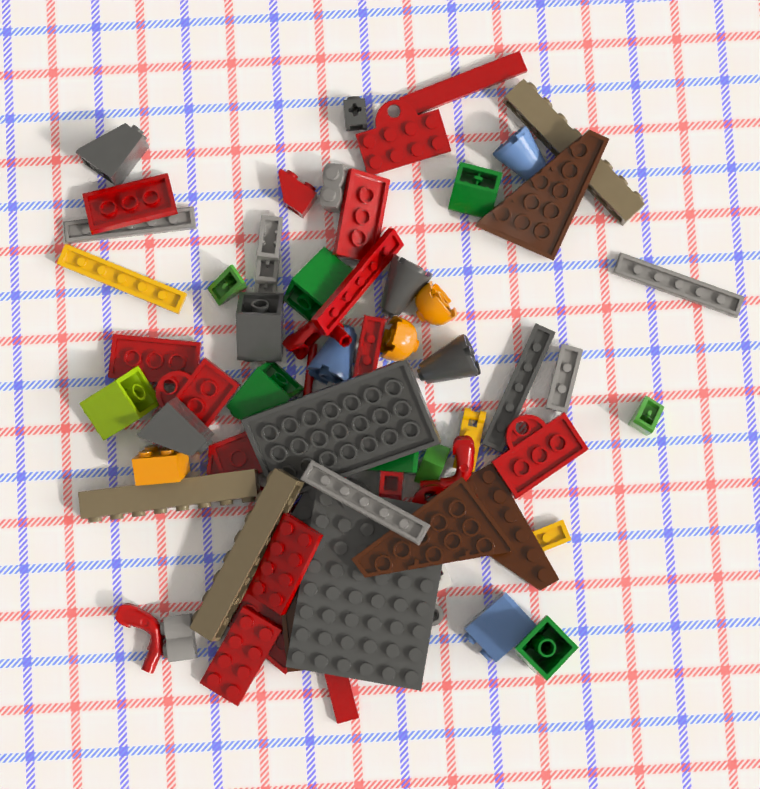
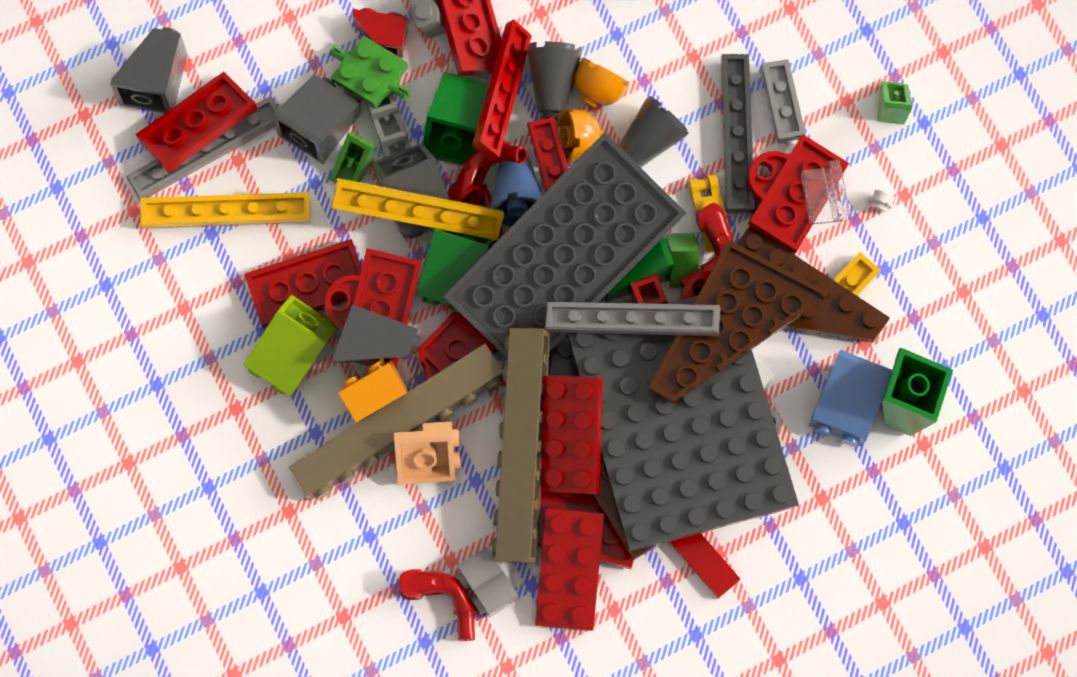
camera: 30 degrees left, 10 degrees down
none -> dark grey slope [273,74,361,164]
none -> bright green plate [329,36,411,108]
none -> yellow plate [331,178,504,240]
none -> light nougat plate [394,421,461,485]
none -> clear panel [801,160,850,225]
none -> white plate [868,189,895,212]

